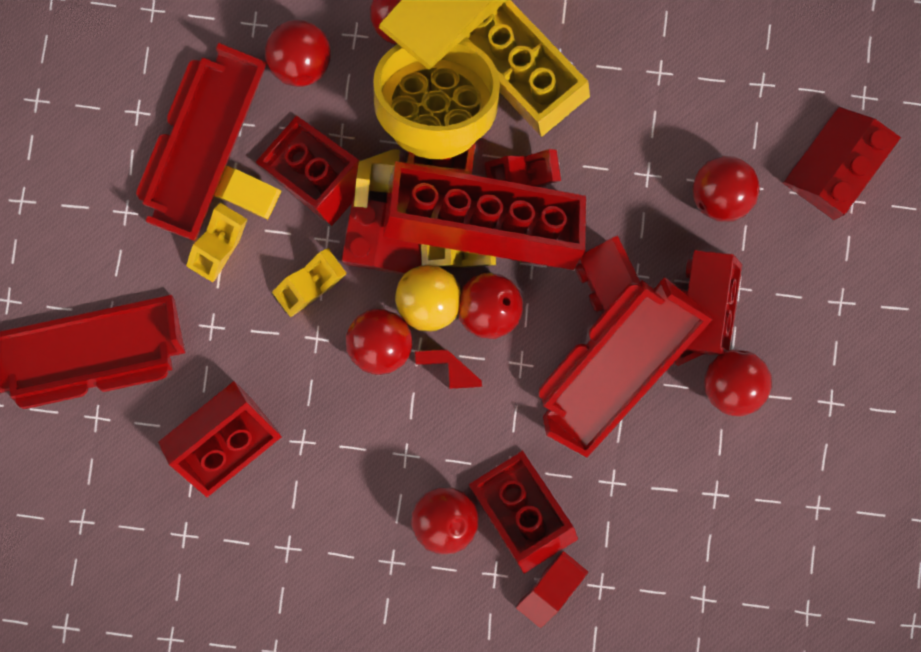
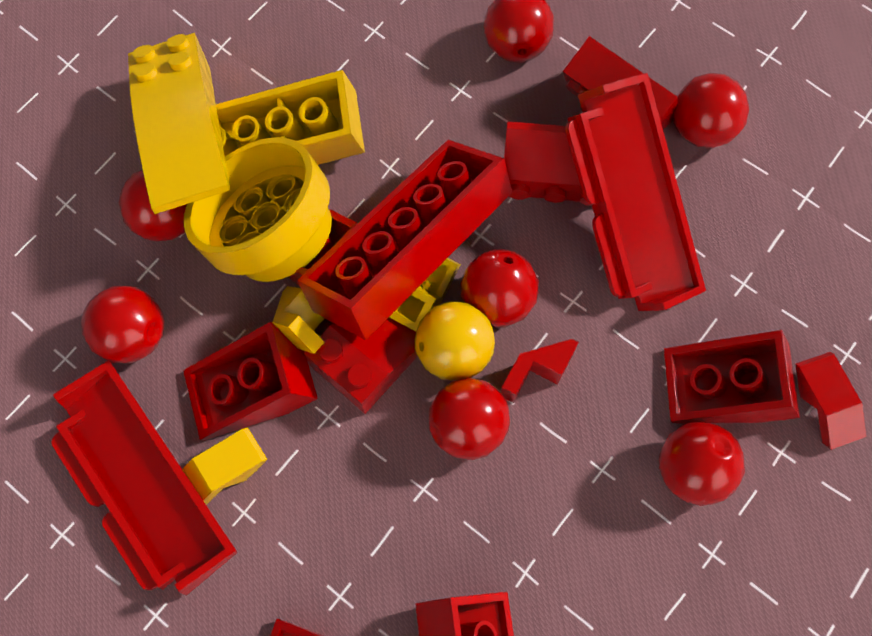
camera: 55 degrees left, 15 degrees down
yellow slope [186,203,248,283] -> none
yellow slope [272,248,347,317] -> none
red slope [485,149,561,187] -> none

